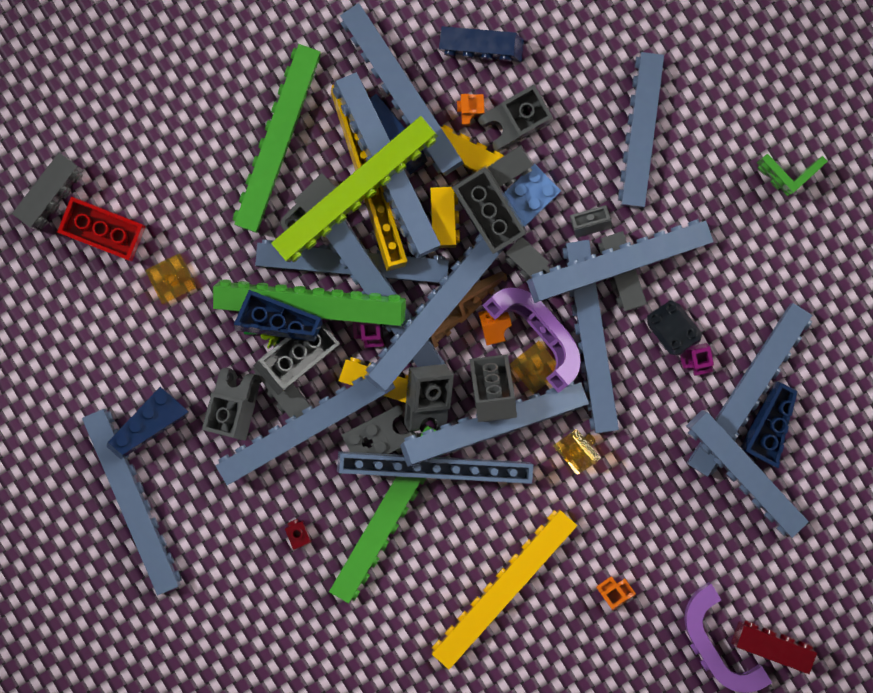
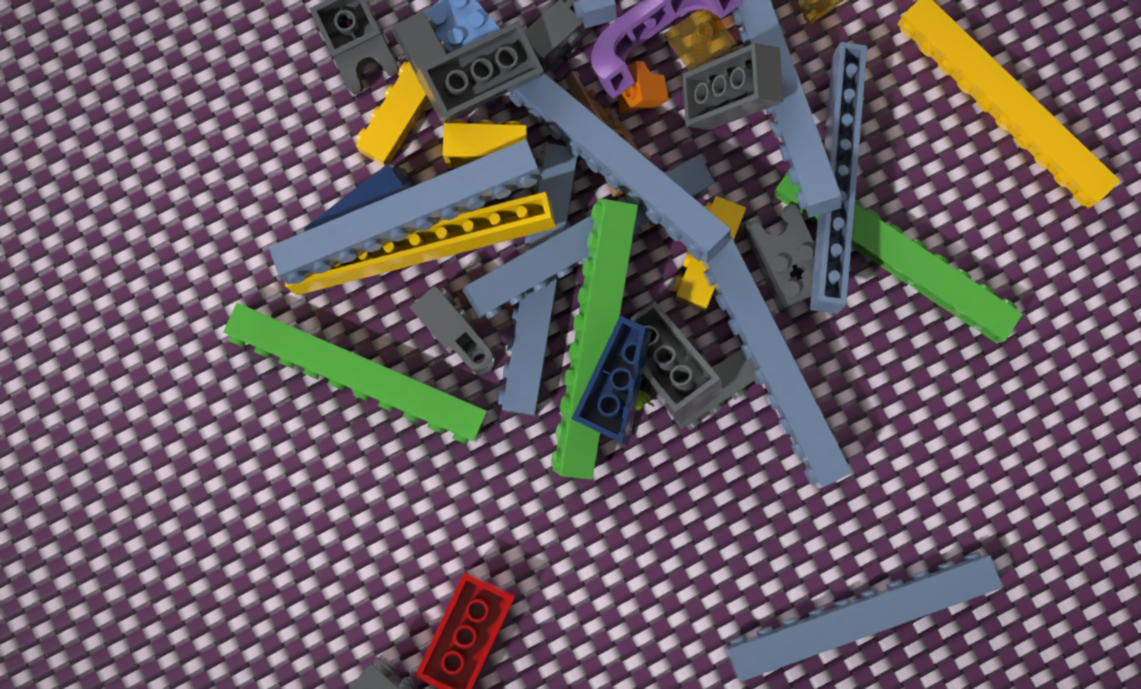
camera: 85 degrees left, 5 degrees down
dark blue wedge [107,387,189,459] -> none
clear yellow tile [145,253,197,305] -> none
dark grey brick [202,367,261,441] -> none
lime brick [271,116,438,262] -> none
dark red brick [285,519,312,550] -> none
sand blue brick [340,3,464,176] -> none
magenta brick [352,321,384,348] -> none
dark grey brick [404,364,454,432] -> none
dark blue wedge [439,26,524,62] -> none
orange brick [457,94,485,126] -> none

